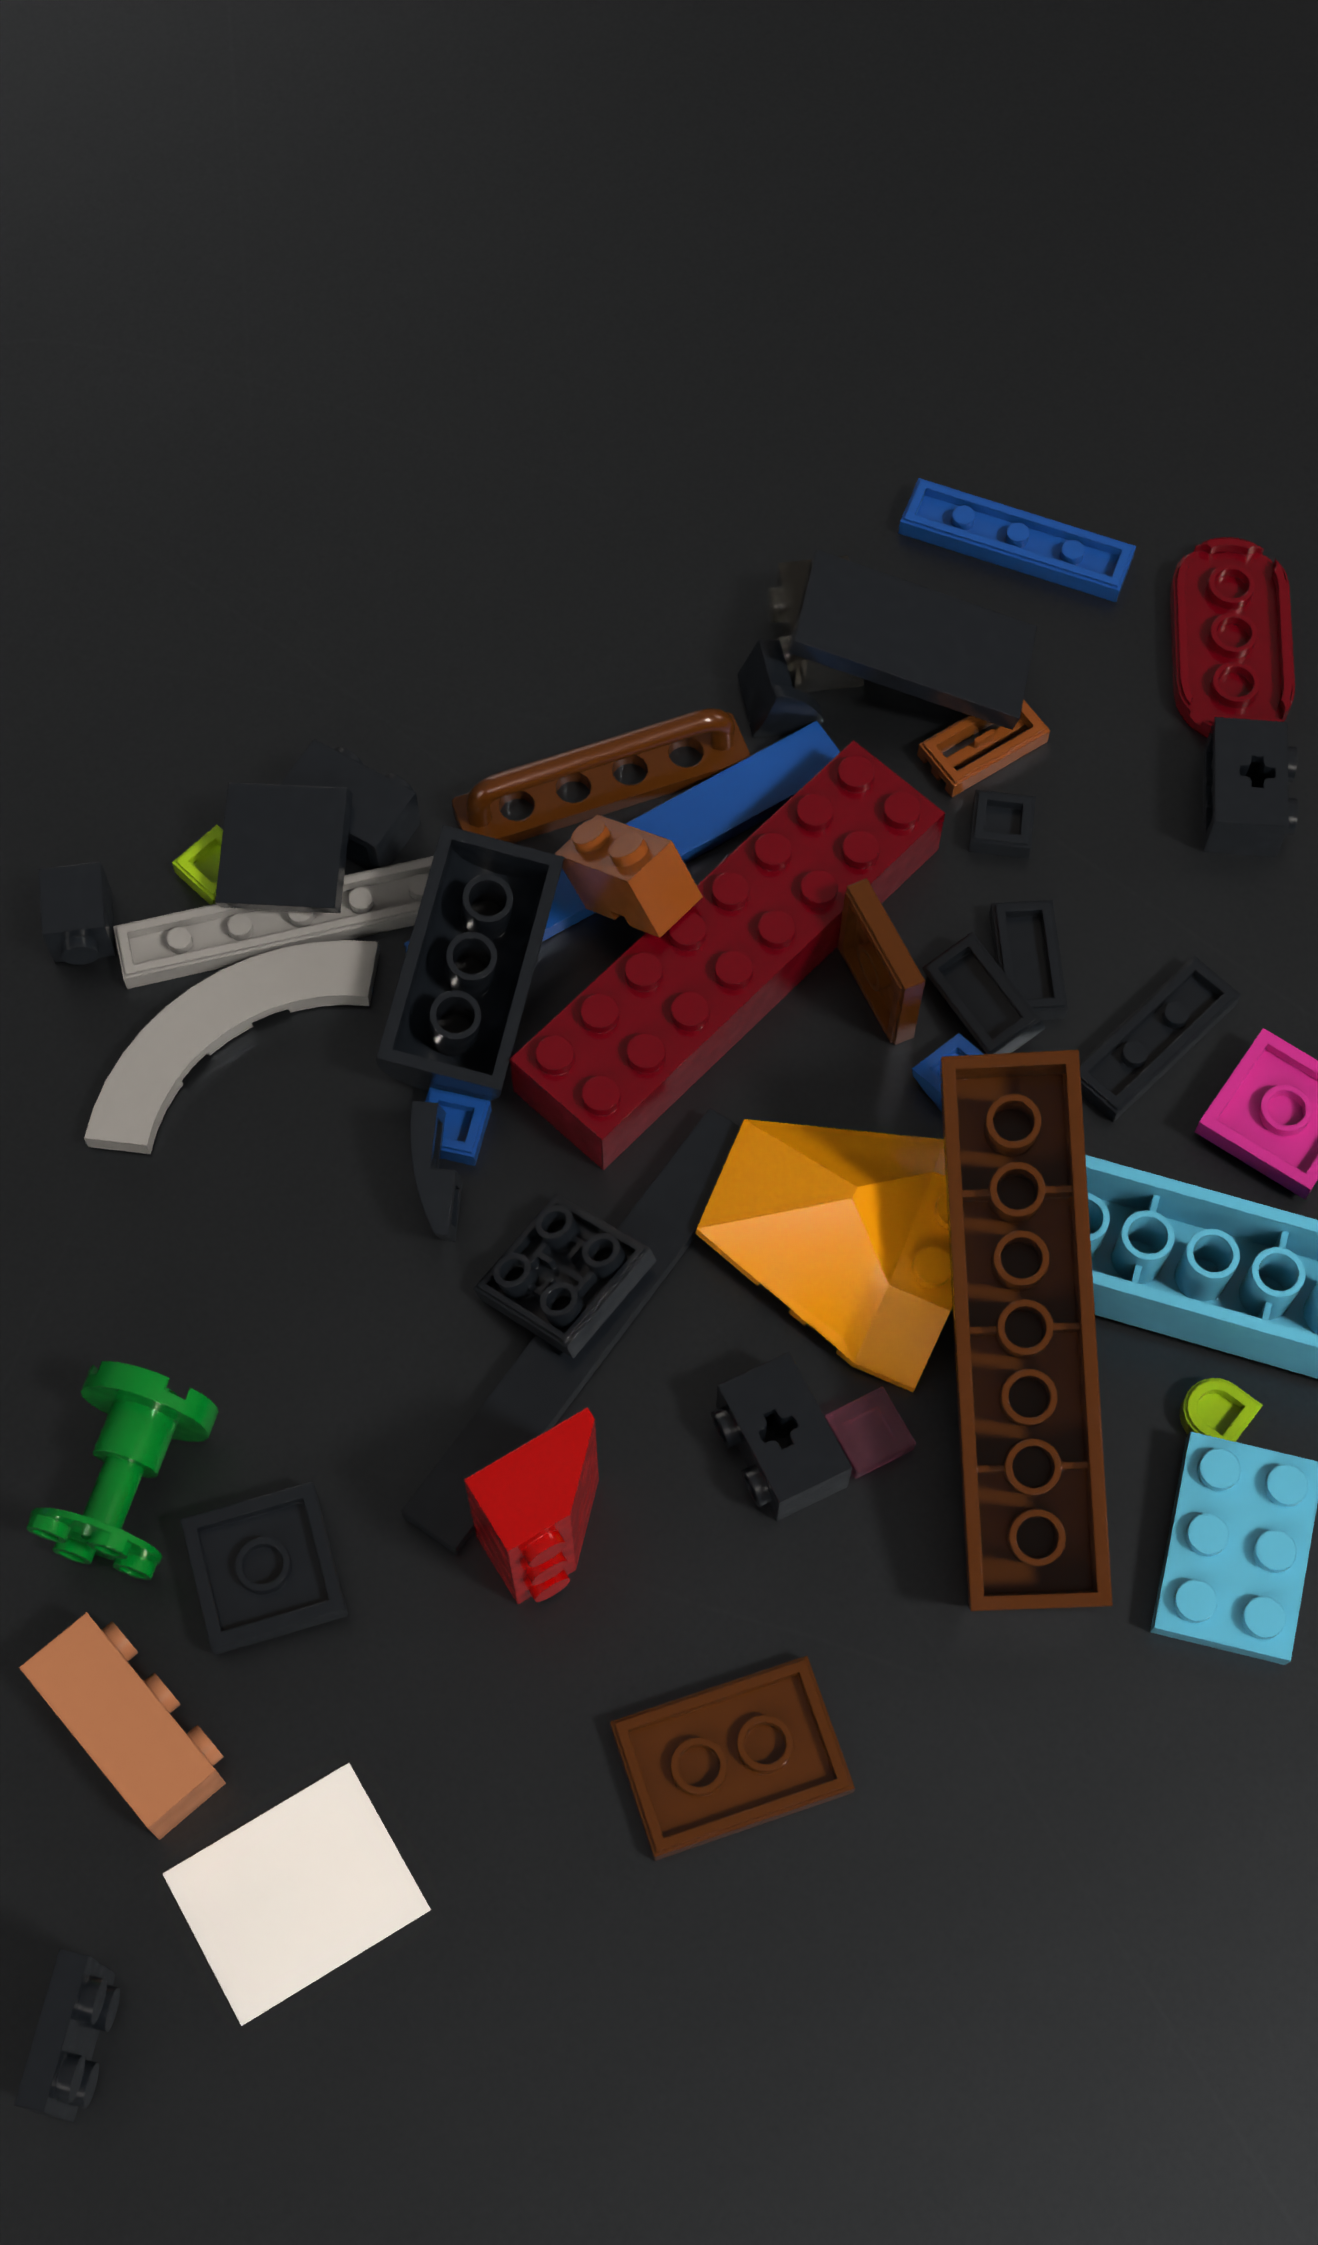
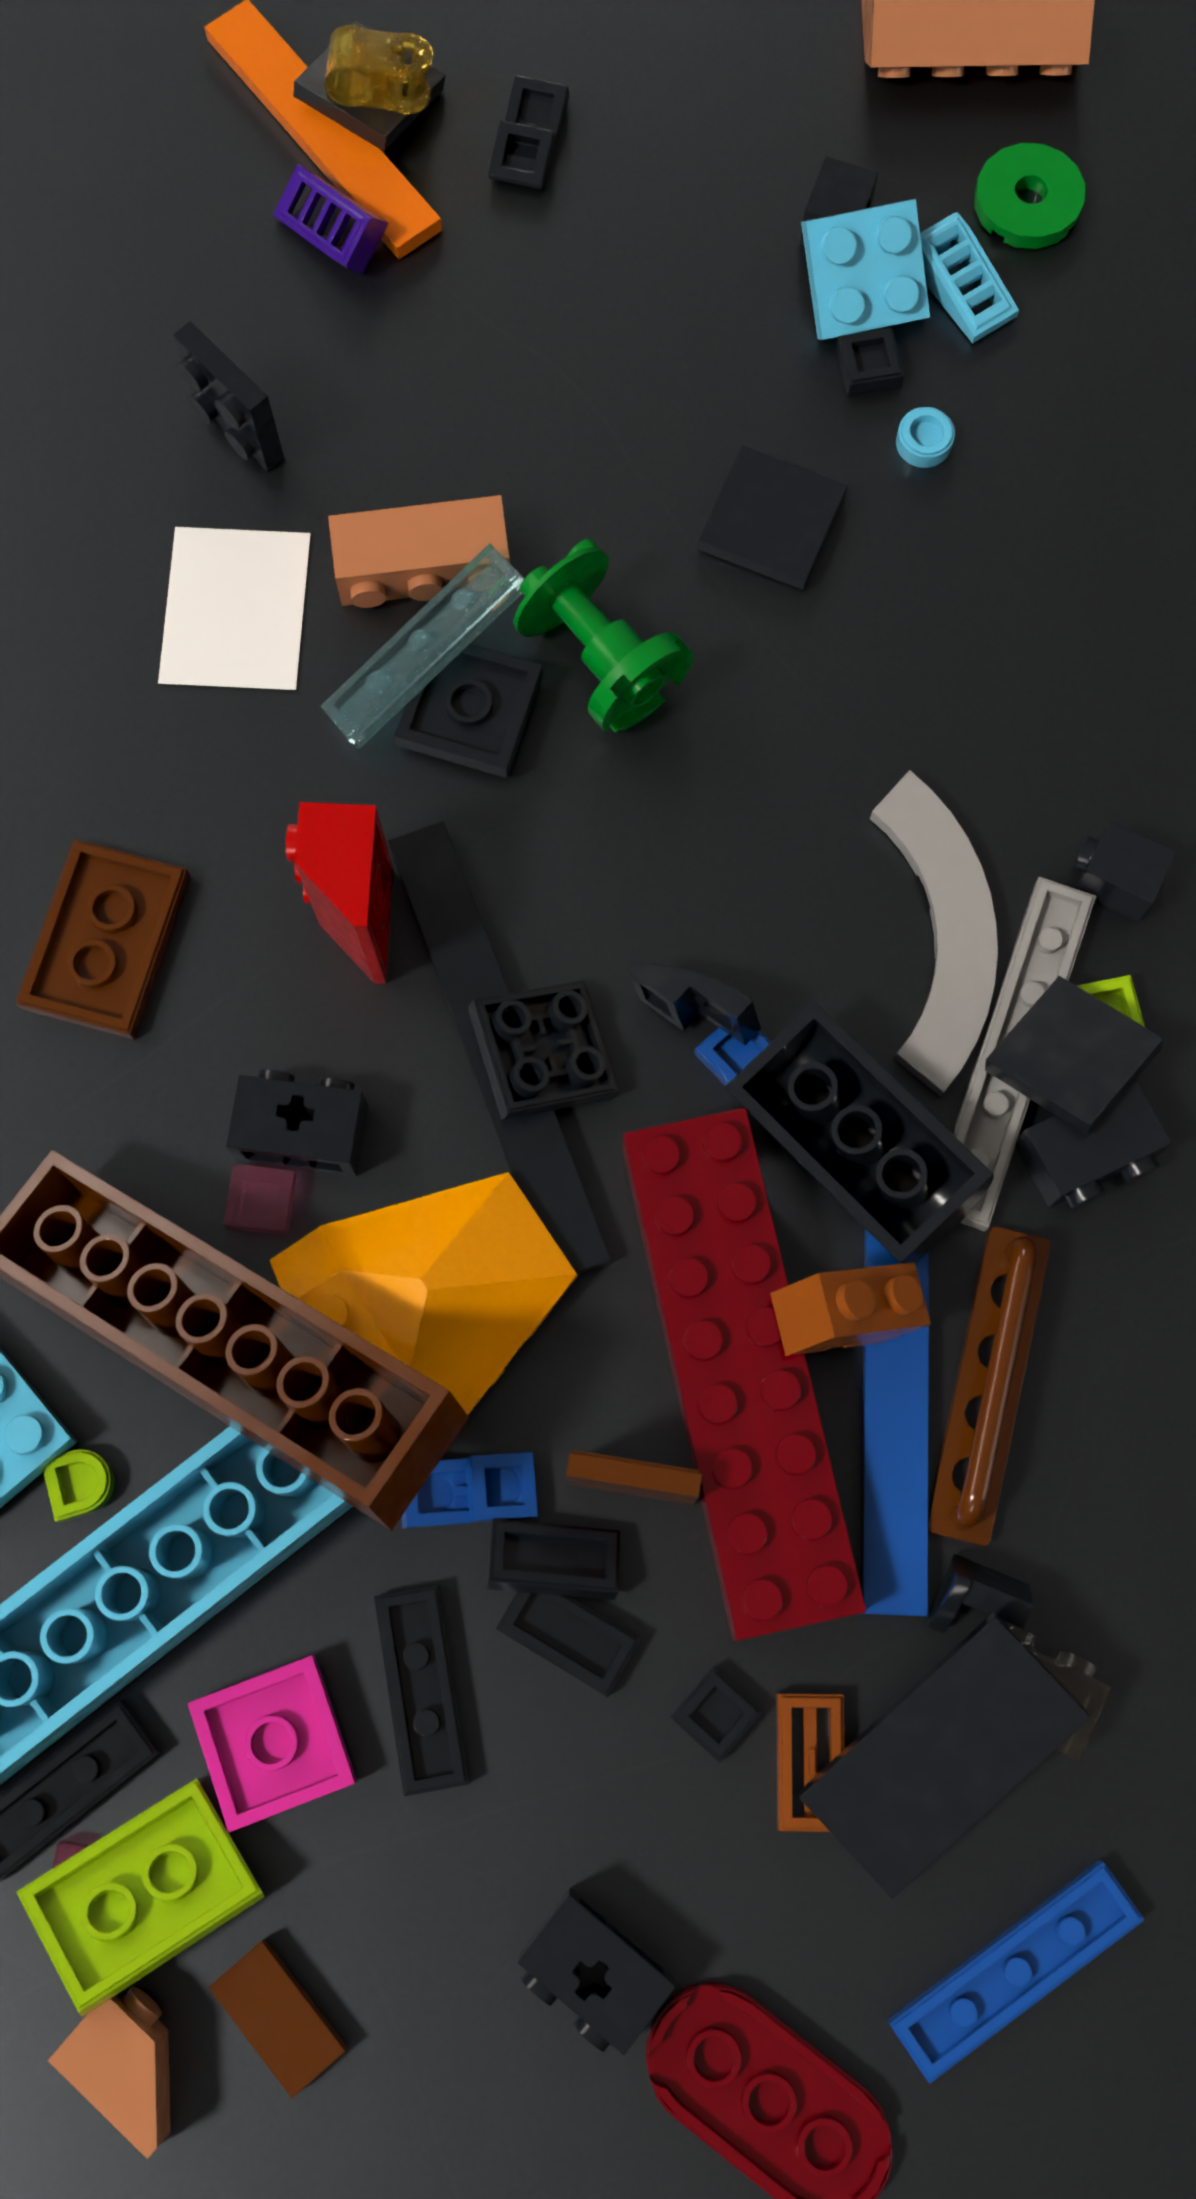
camera: 125 degrees right, 10 degrees up
none -> clear light blue tile [321,543,524,749]

